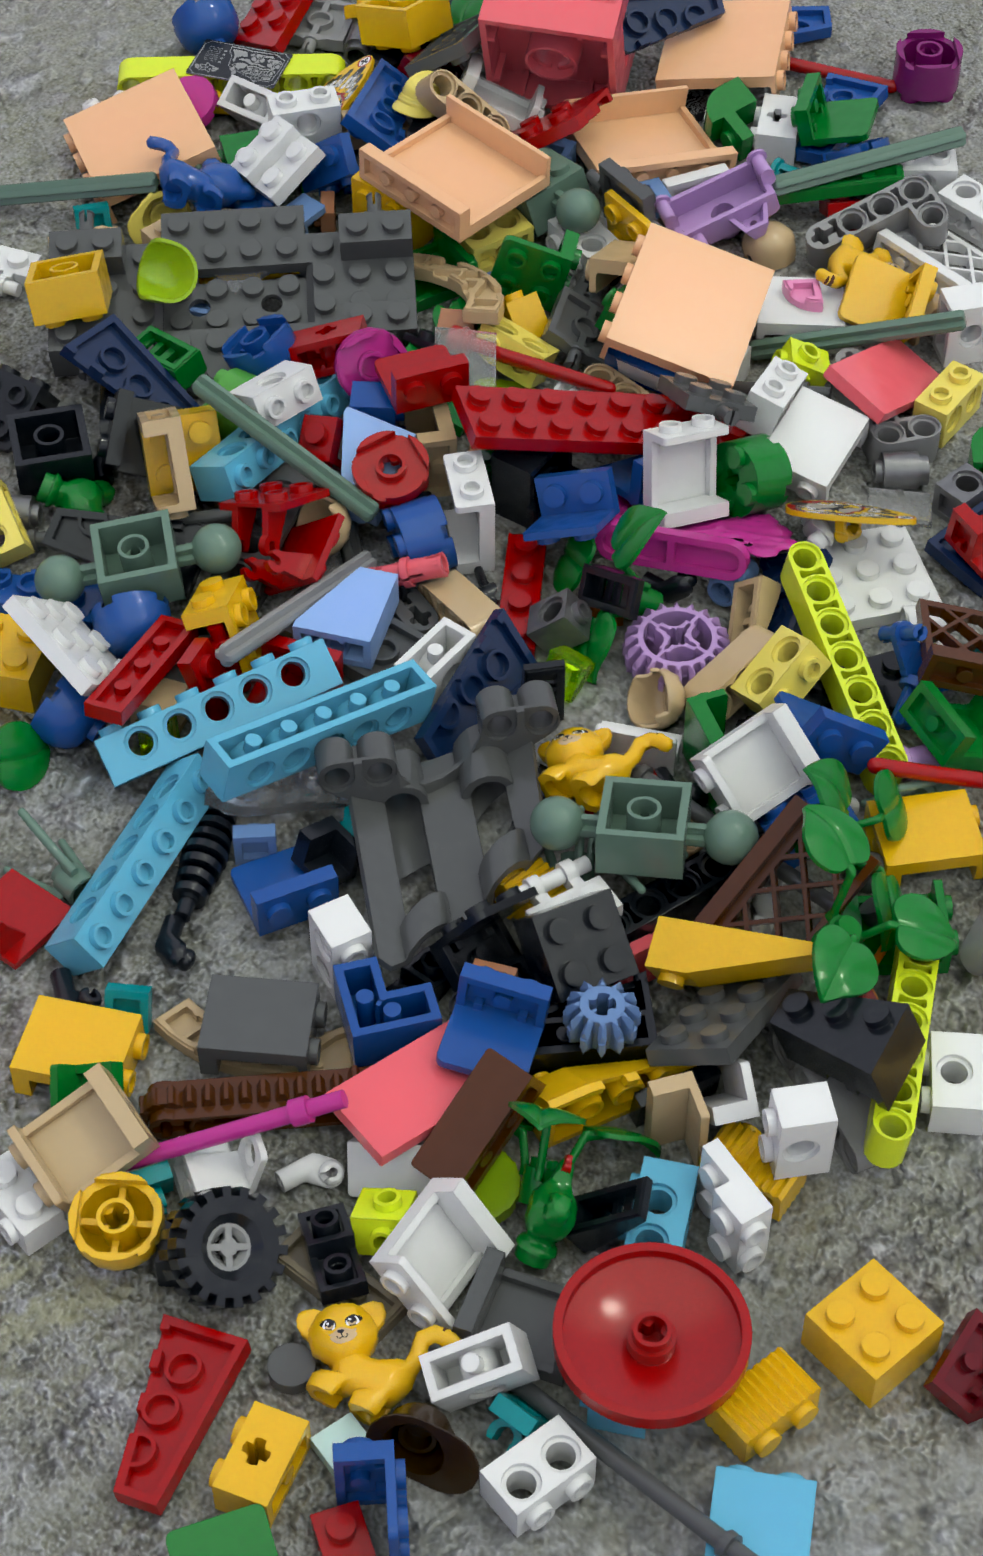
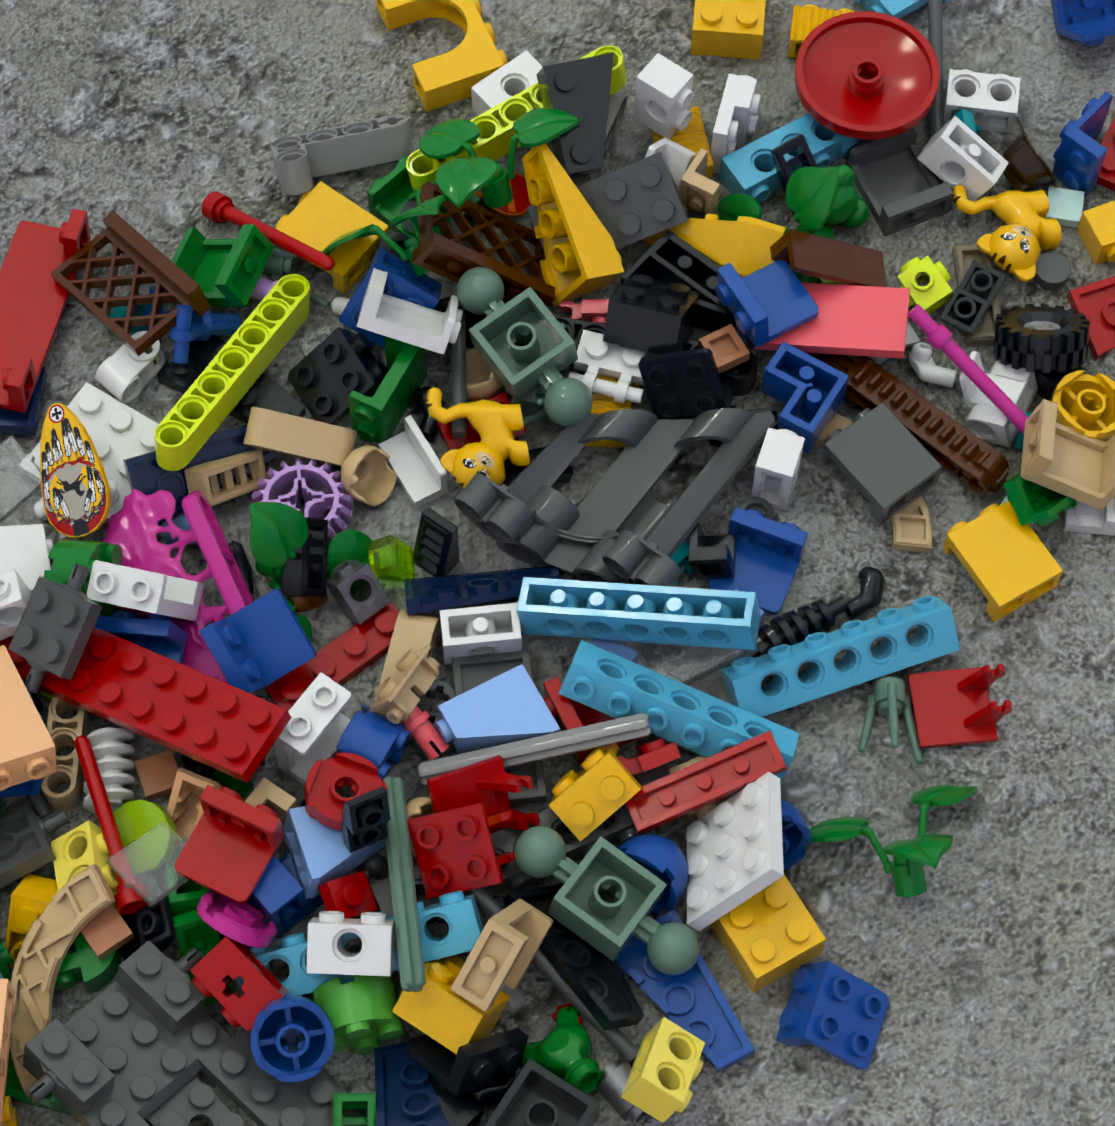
camera: 135 degrees left, 15 degrees up
black arm [50,967,102,1006] -> none
teal tile [104,982,152,1034] -> none
white panel [369,1178,515,1330] -> none
black hand [474,566,498,605] -> none
medium blue gear [563,977,641,1058] -> none
light yellow brick [730,625,832,713] -> none
blue bracket [774,691,890,775] -> none
none -> black slope [342,786,391,853]
none -> tan hinge [369,644,440,724]

